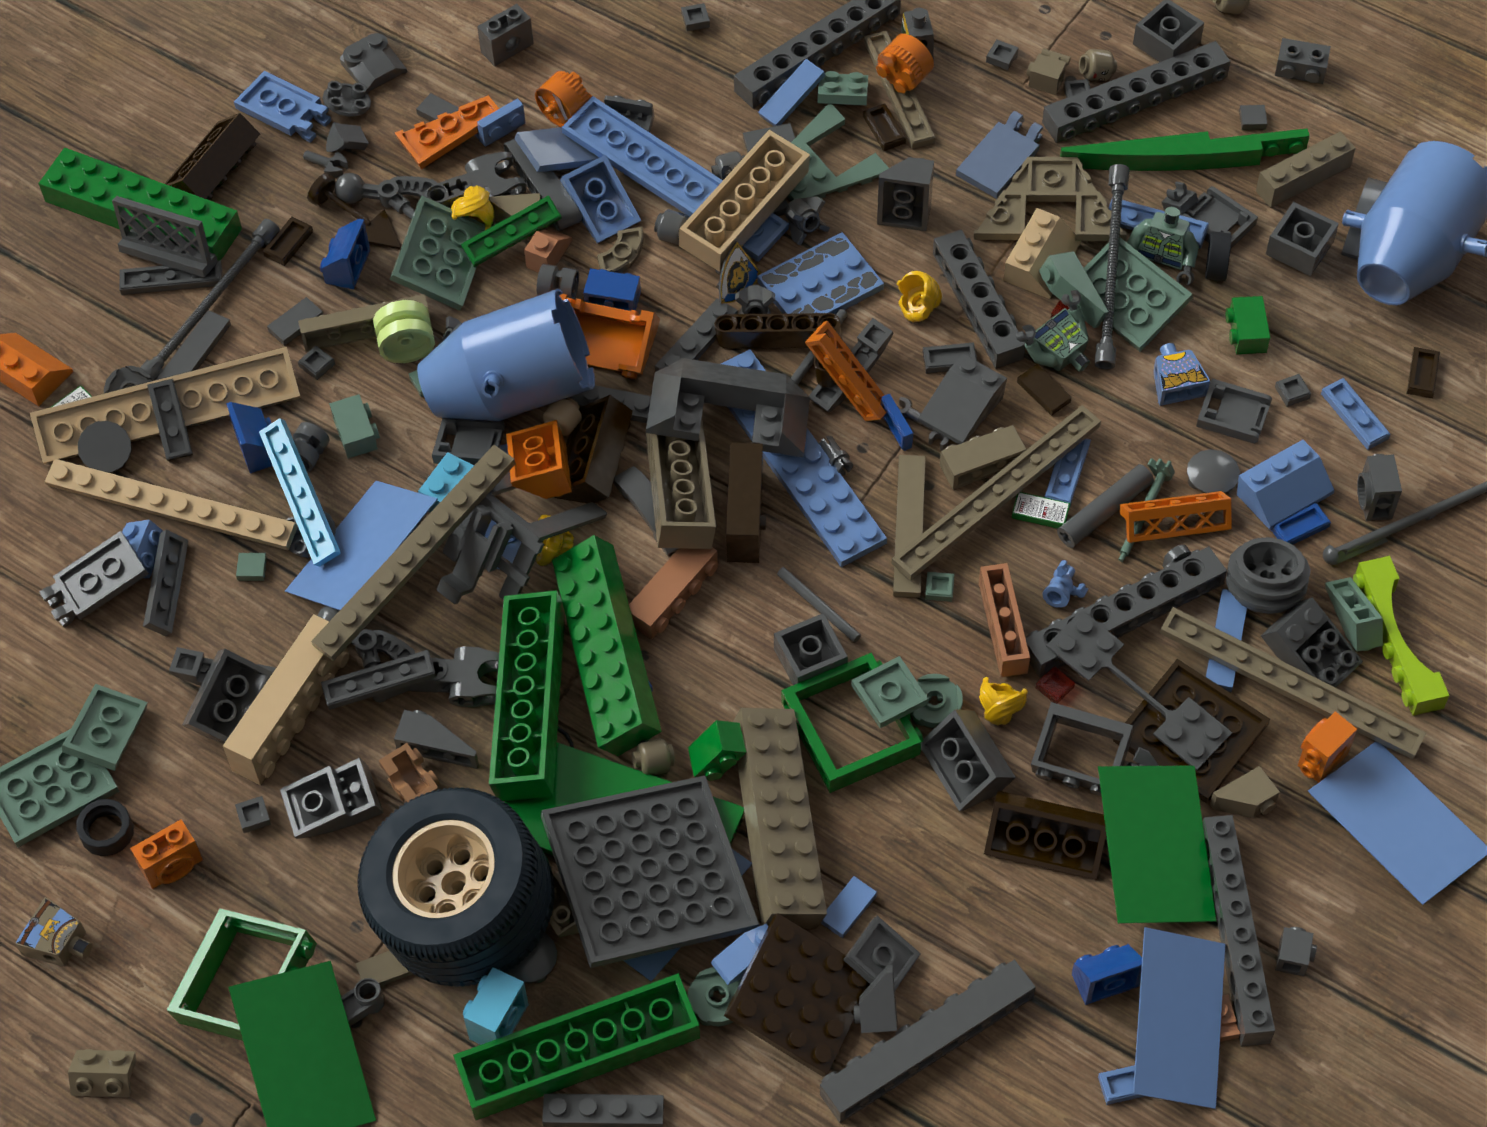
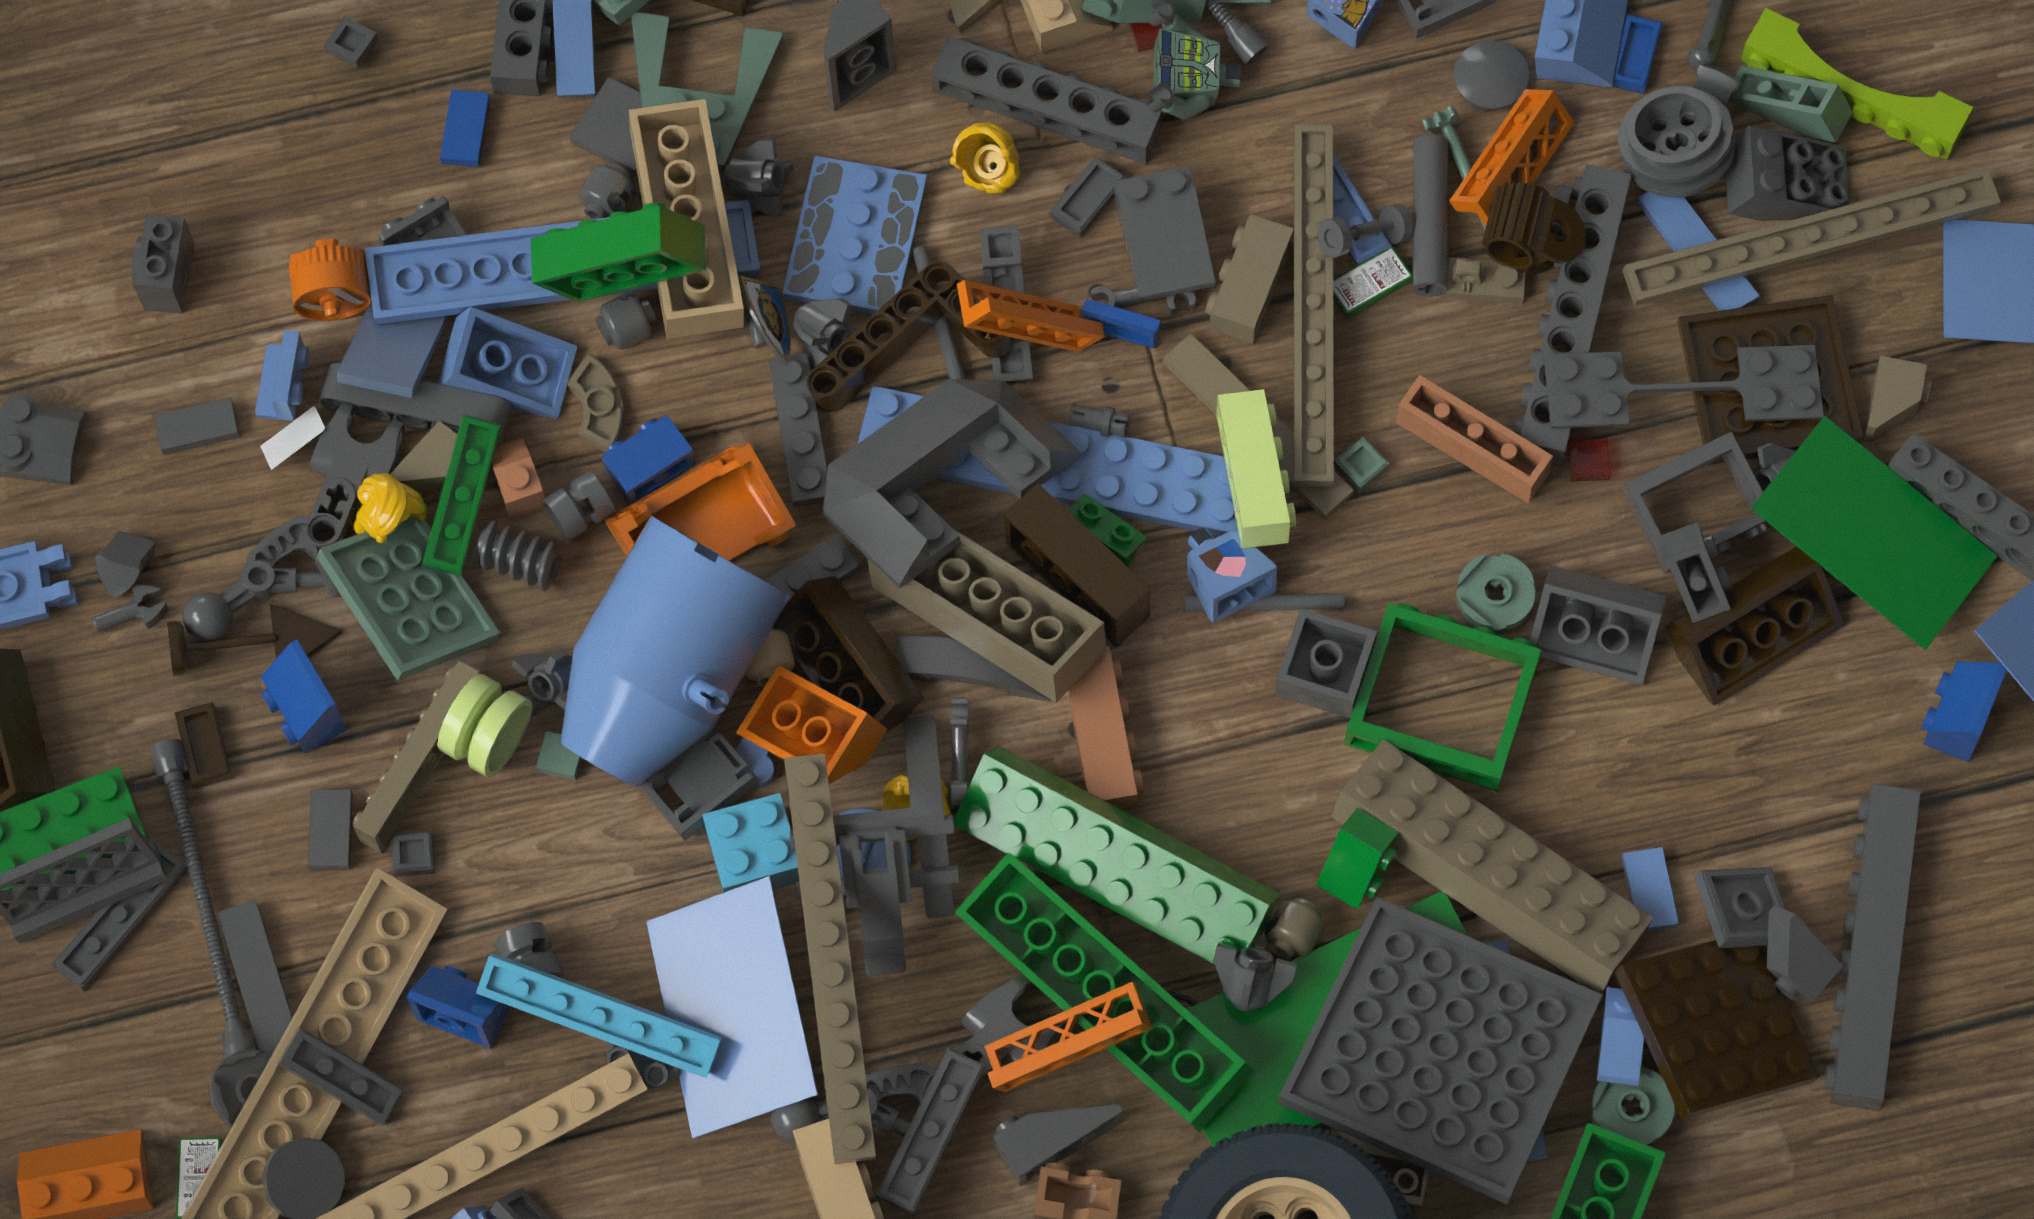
camera: 45 degrees left, 10 degrees up
sand green tile [236,553,267,581] -> none
dark grey dish [323,81,371,116] -> none
sand green brick [329,394,380,459] -> none
orange wing [395,95,499,169] -> none
sand green plate [851,656,929,728] -> none
yellow hair [979,677,1028,726] -> none
dark brown tile [1017,364,1072,416] -> none
medium blue piece [1042,560,1088,608] -> none
orange brick [1297,711,1357,783] -> none
none -> white sticker [261,407,325,470]
none -> blue tile [440,89,490,167]
none -> dark grey piece [472,520,561,591]
none -> green brick [531,203,706,303]
none -> flat silver bar [951,697,969,805]
none -> orange fence [984,982,1153,1093]
none -> green hinge [1067,494,1147,567]
none -> medium blue torso [1187,528,1277,623]
none -> dark grey brick [1213,938,1297,1011]
none -> yellowish green brick [1216,389,1296,549]
none -> dark grey wheel [1318,204,1413,258]
none -> dark tan hinge [1445,257,1526,304]
none -> dark brown piece [1481,182,1586,275]
none -> dark grey brick [1661,522,1732,623]
none -> dark grey tile [1693,64,1741,108]

